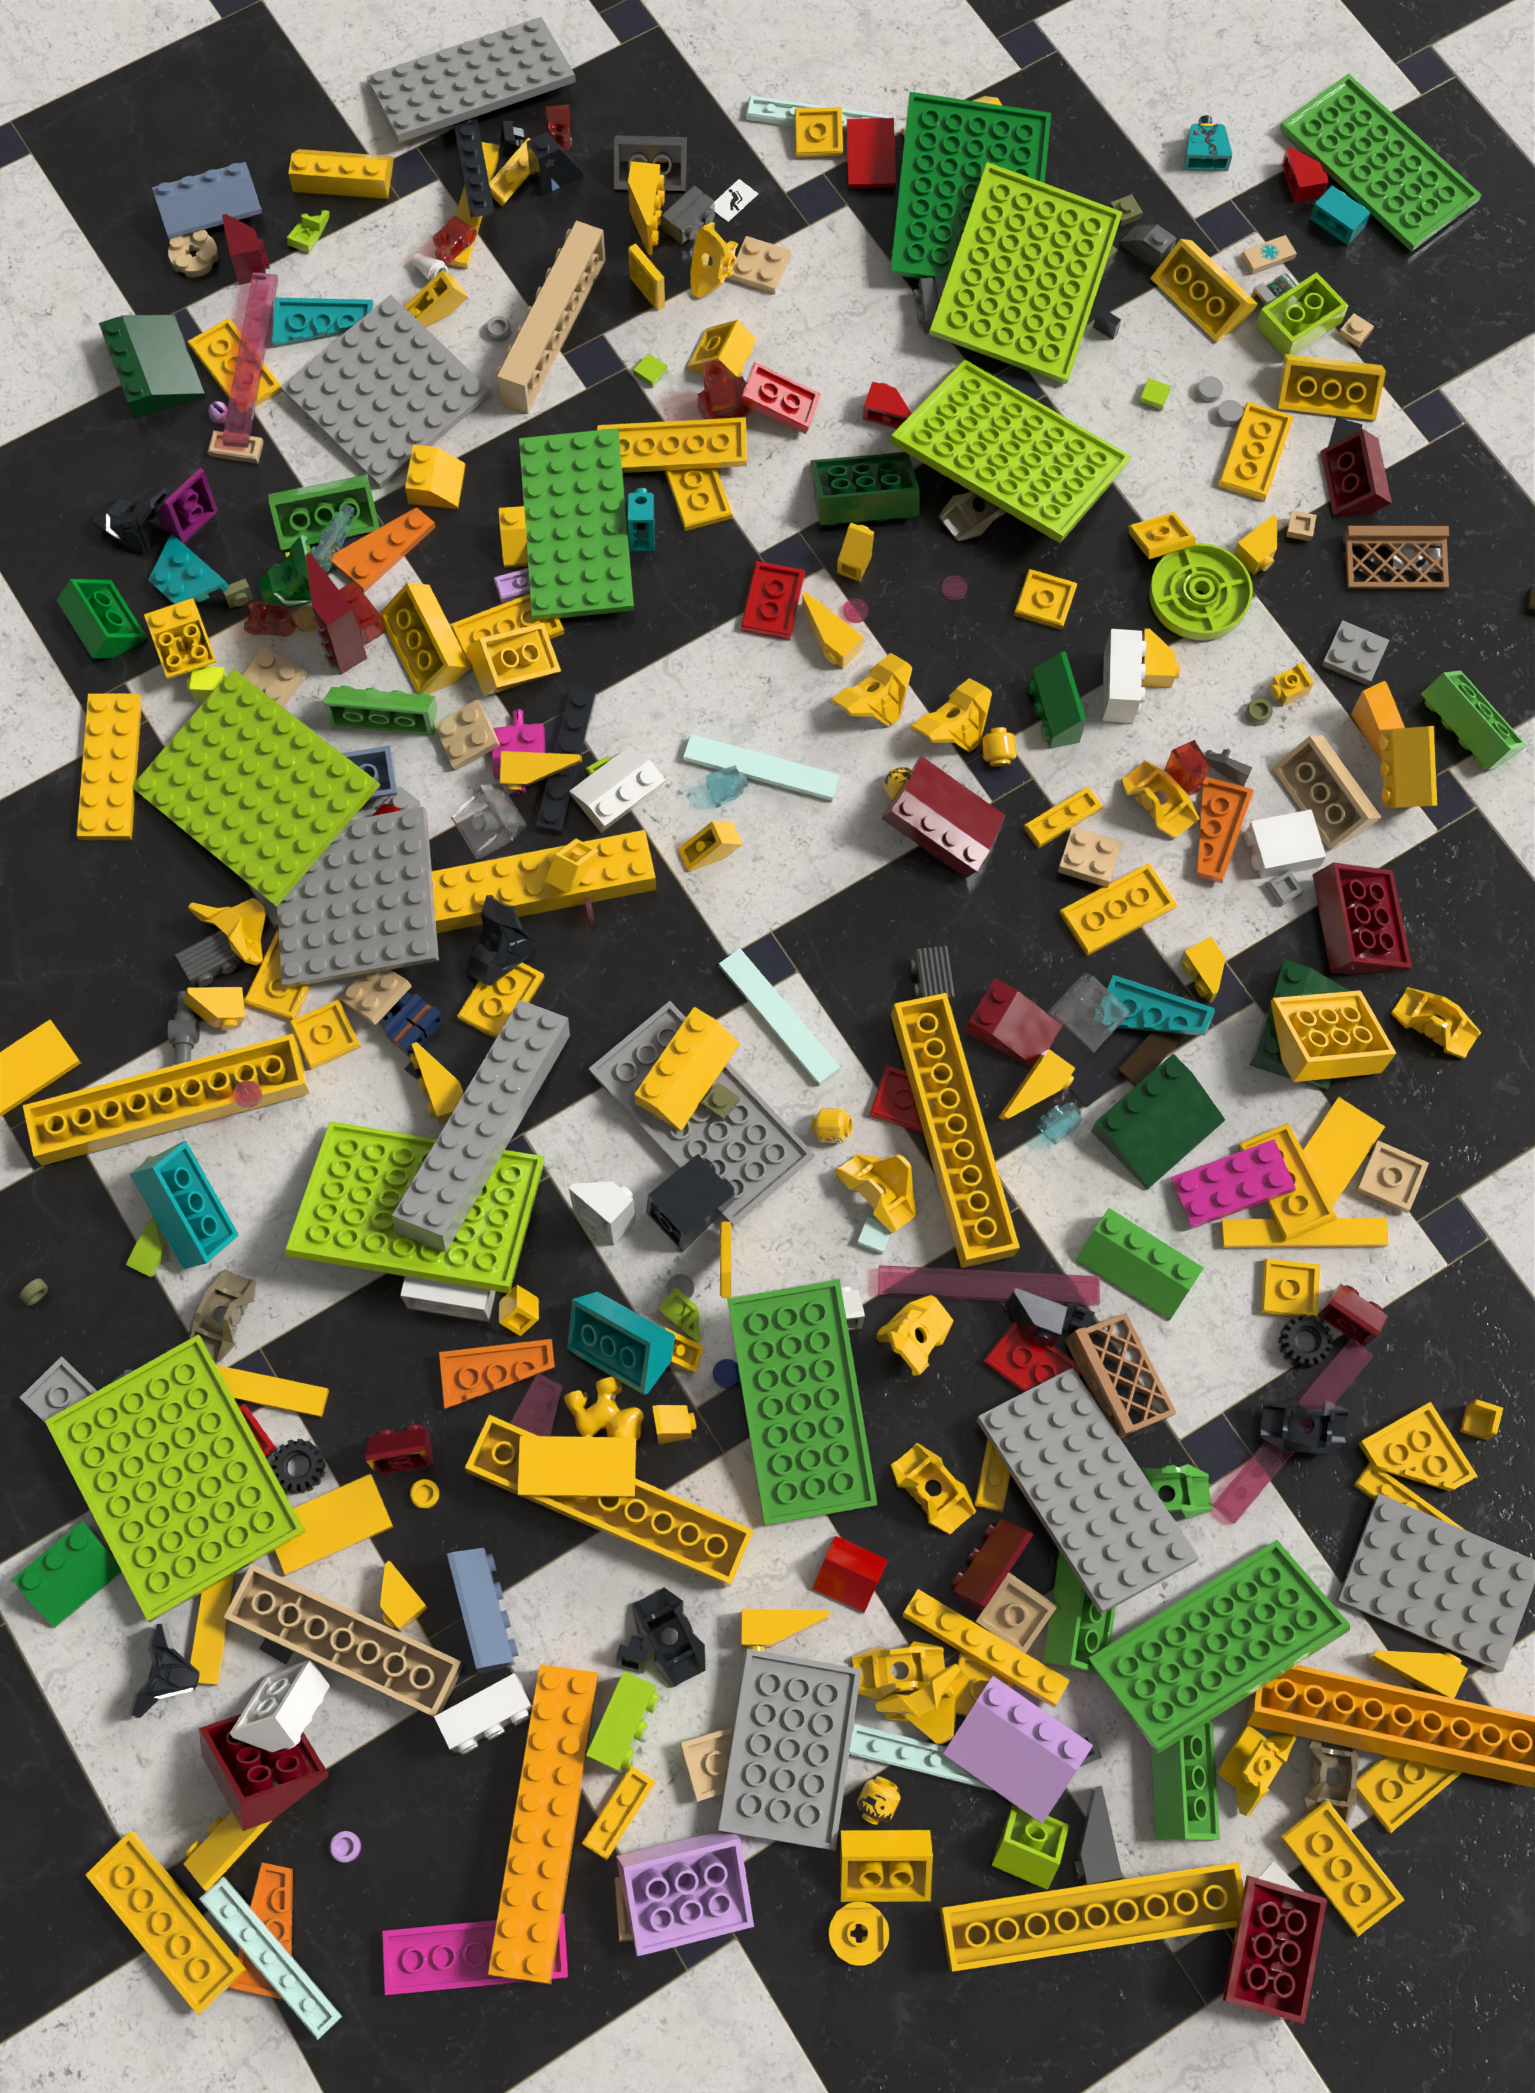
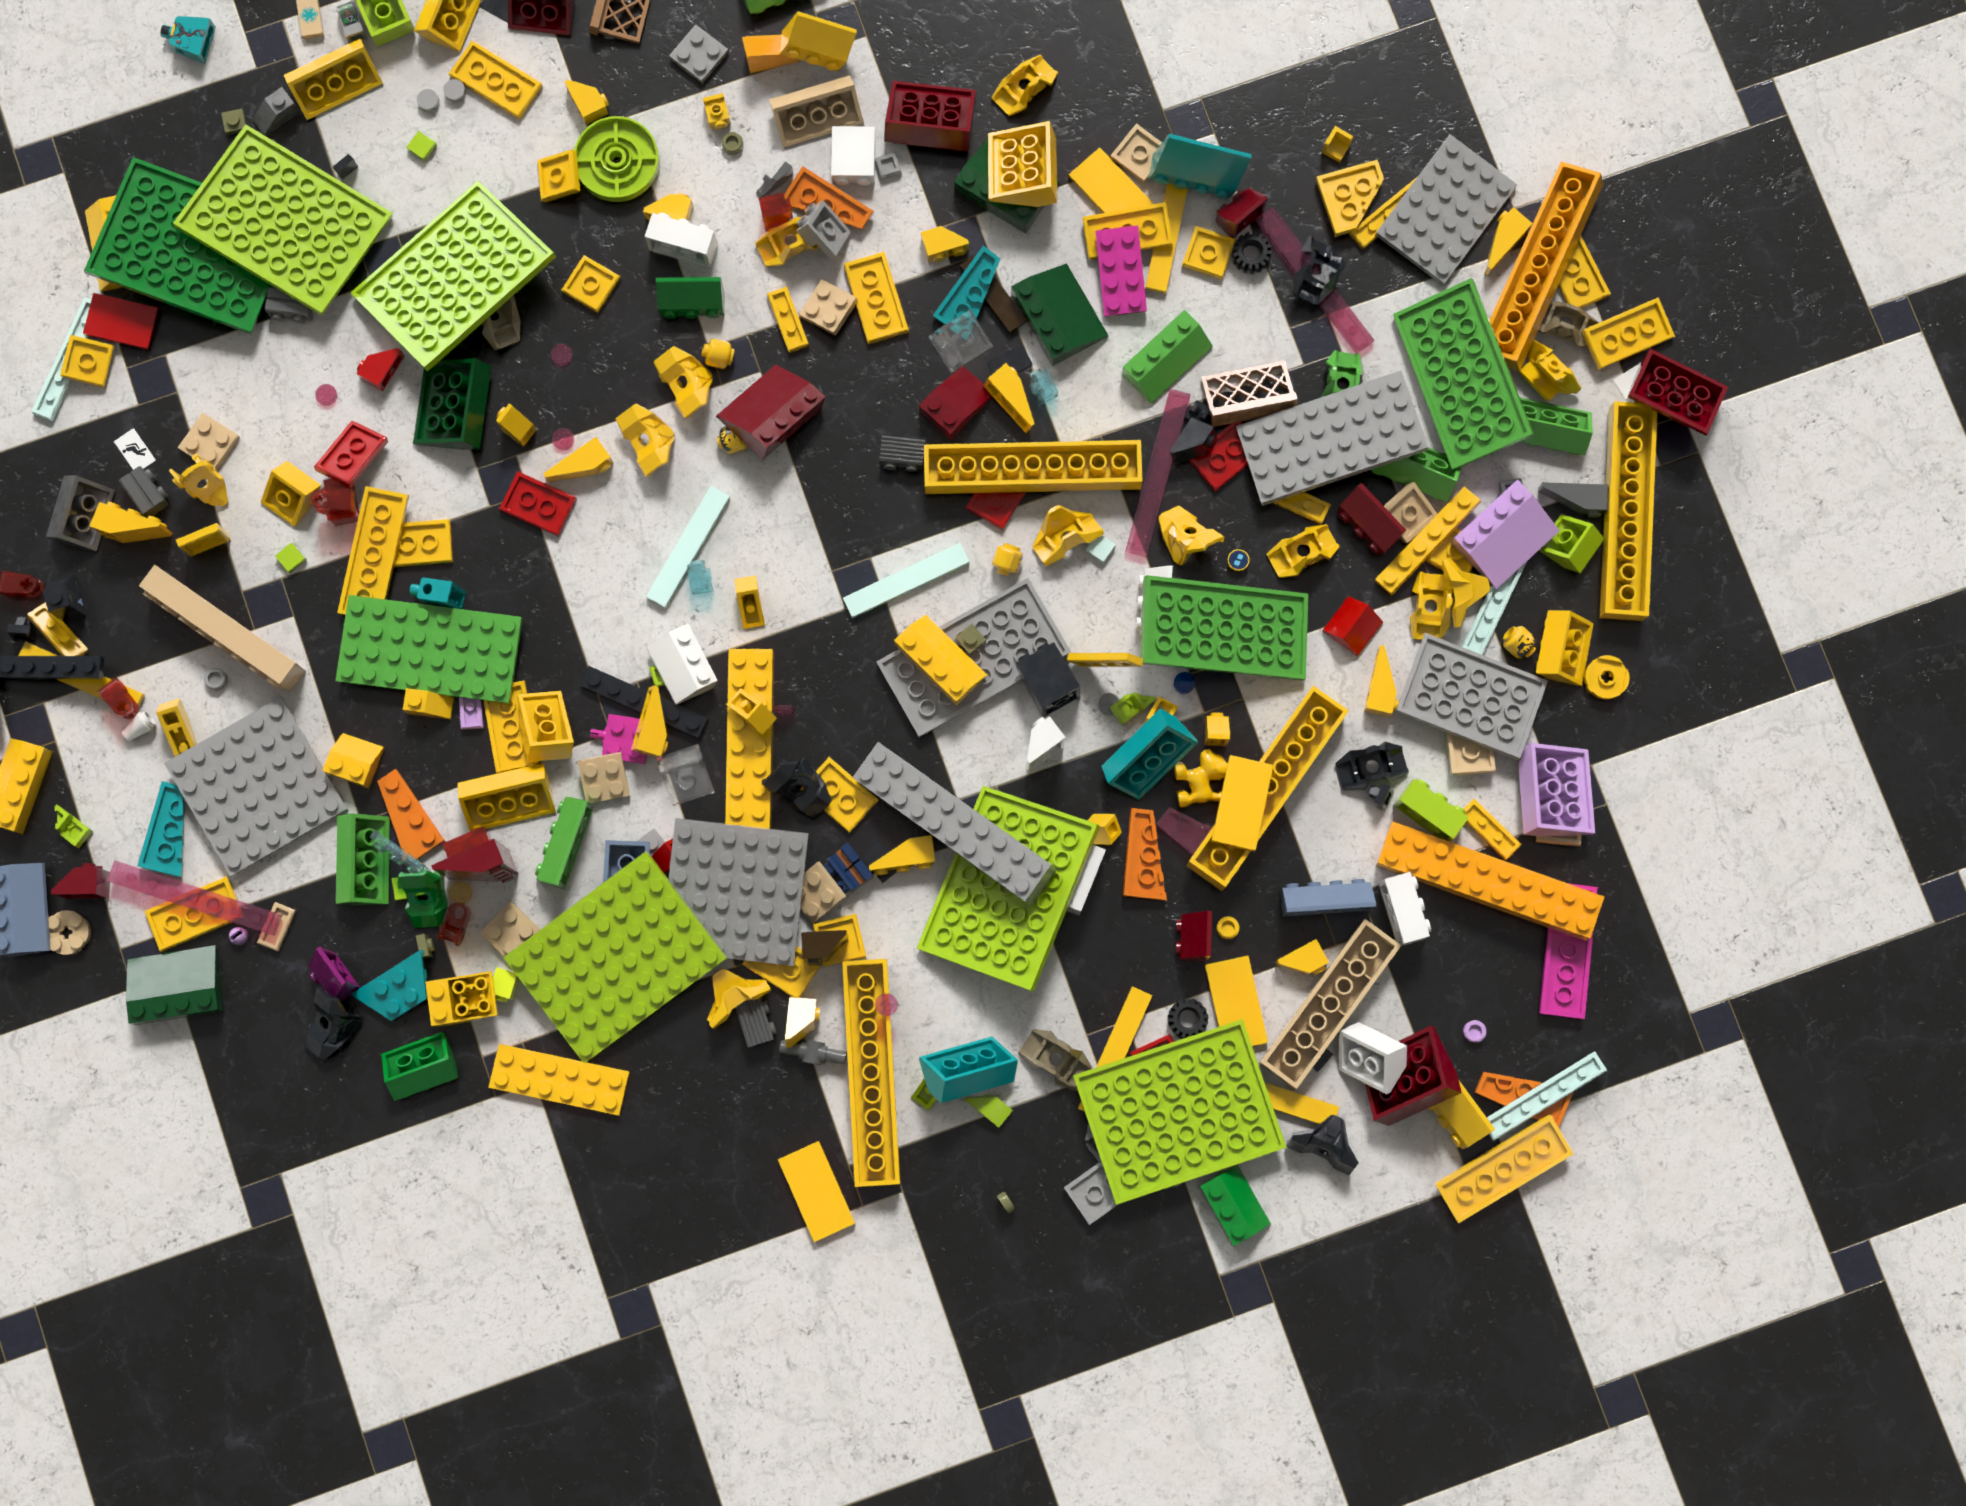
camera: 75 degrees left, 10 degrees up
tan plate [1286,510,1317,542] -> none
none -> clear pink piece [315,384,338,406]
none -> light grey plate [796,200,851,259]
none -> dark brown slope [801,930,848,966]
none -> teal slope [1149,134,1252,199]
none -> dark blue tile [1227,549,1249,572]

